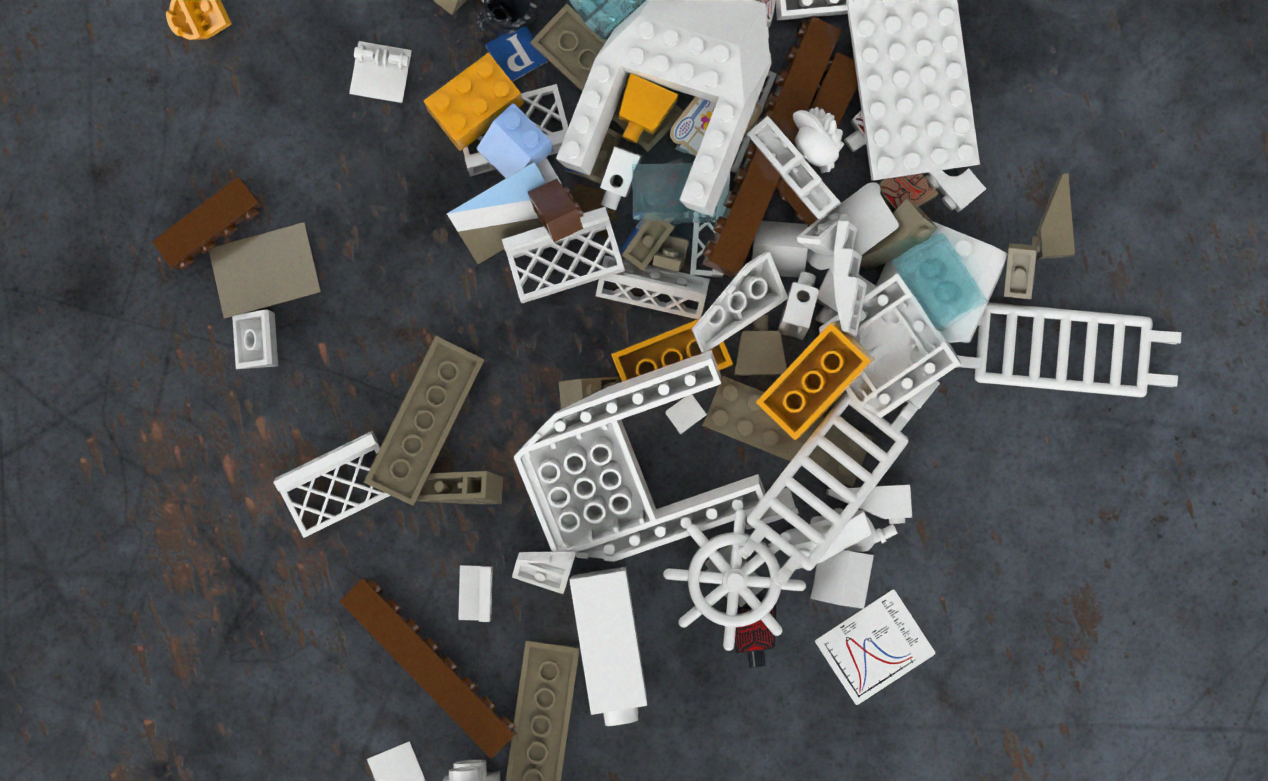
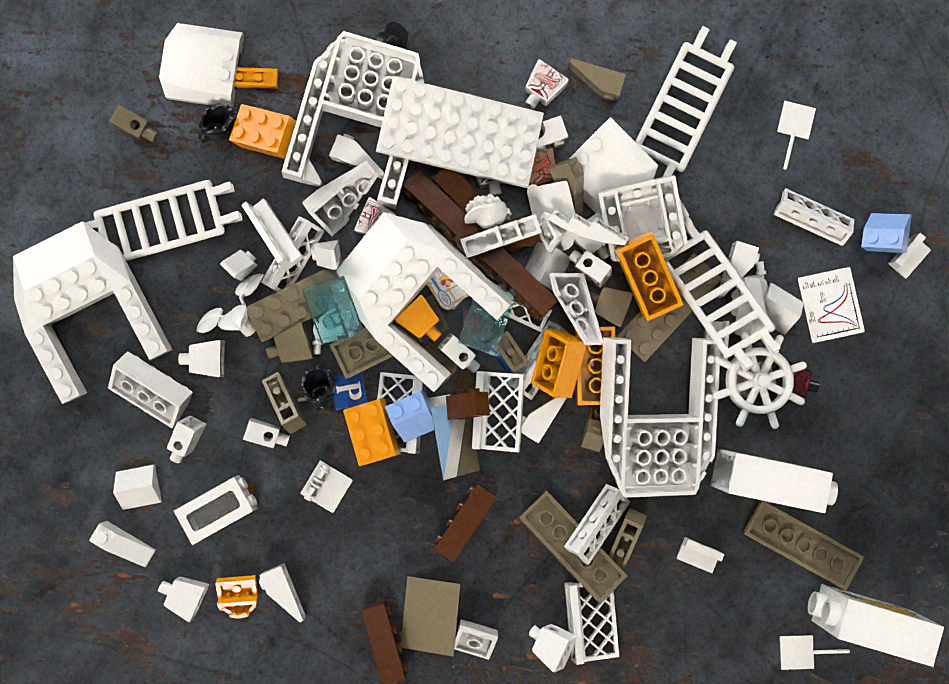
camera: 80 degrees left, 0 degrees up
reddish brown brick [339,578,517,759] -> none
white wing [512,552,576,594] -> none
dark tan bracket [652,235,689,272] -> none
white panel [666,394,707,434] -> none
clear light blue slope [892,233,988,331] -> none
dark tan panel [1004,236,1038,299] -> none
none -> white slope [259,563,306,622]
none -> reddish brown brick [433,483,497,562]
none -> white slope [521,398,566,443]
none -> white torso [525,59,569,109]
none -> white torso [529,624,578,672]
none -> light orange brick [531,329,586,398]
none -> white fence [564,484,630,565]
none -> white fence [774,188,855,246]
none -> white piece [777,101,816,170]
none -> light blue slope [861,213,912,253]
none -> white panel [888,233,931,278]

